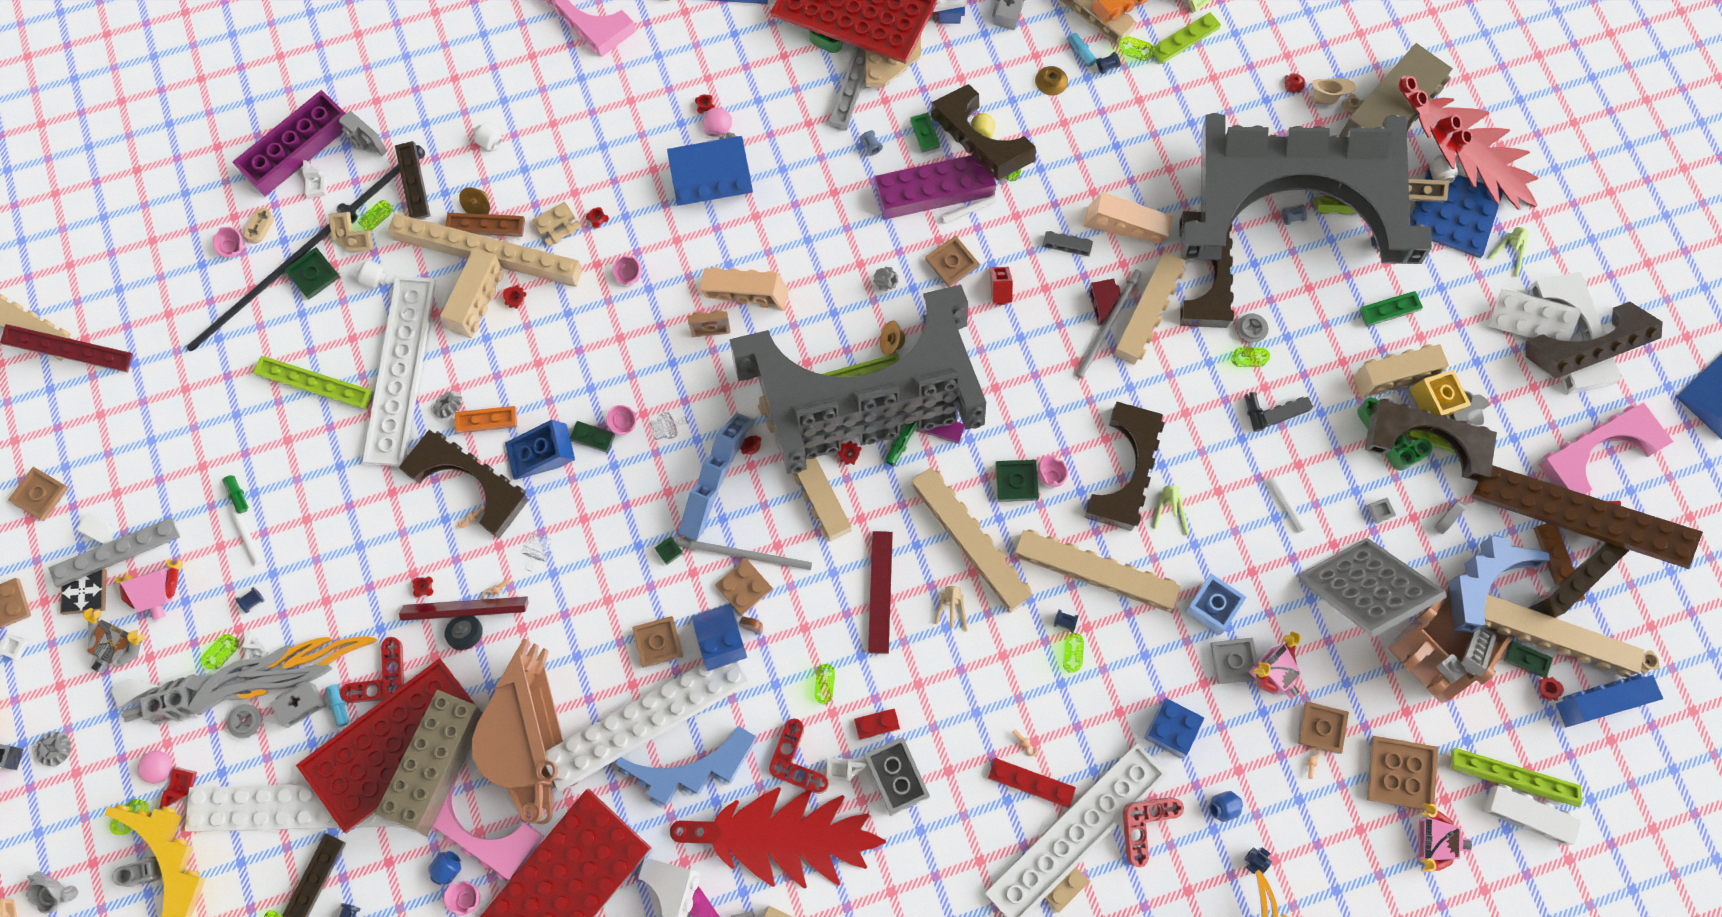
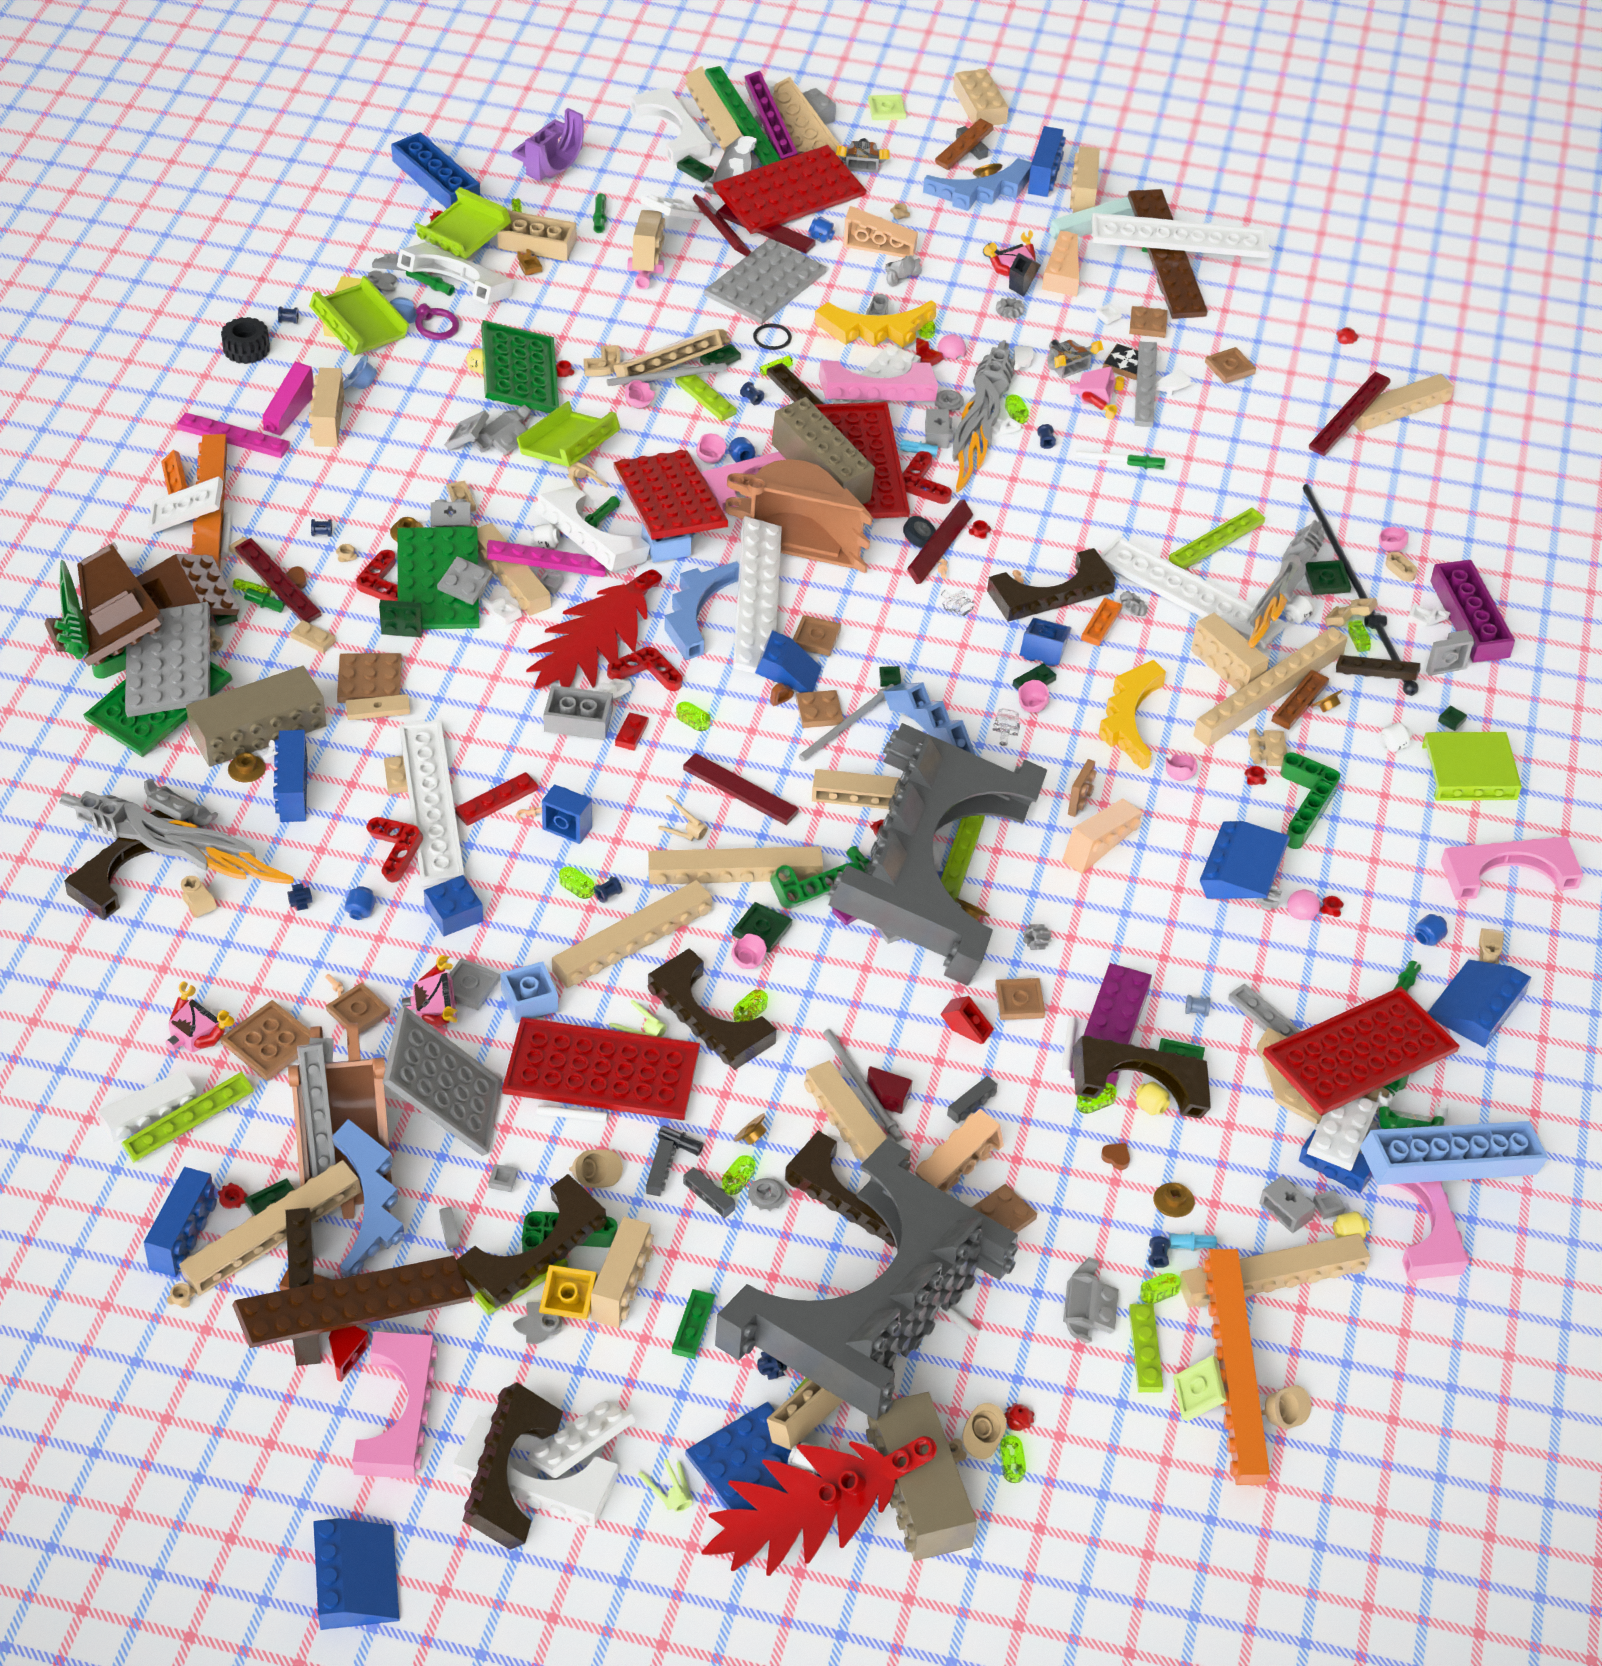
camera: 120 degrees right, 25 degrees down
red animal [503,285,527,309] -> none
none -> red plate [502,1017,700,1121]
none -> blue brick [542,784,592,844]
none -> tan piece [569,1149,623,1188]
none -> dark grey piece [683,1167,735,1219]
none -> clear neon green beam [733,989,768,1022]
none -> pearl gold piece [733,1113,767,1145]
none -> green beam [770,862,860,909]
none -> bright pink arch [819,360,938,401]
none -> medium nougat plate [971,1183,1038,1233]
none -> clear neon green beam [999,1435,1026,1484]
none -> light grey plate [1063,1257,1119,1344]
none -> yellow arch [1098,659,1166,770]
none -> dark orange tile [1101,1143,1130,1170]
none -> light grey piece [1248,519,1325,648]
none -> green beam [1280,752,1341,849]
none -> green axle [1393,960,1421,992]
none -> blue head [1415,914,1448,946]
none -> lime panel [1422,732,1522,801]
none -> dark green plate [1438,705,1467,731]

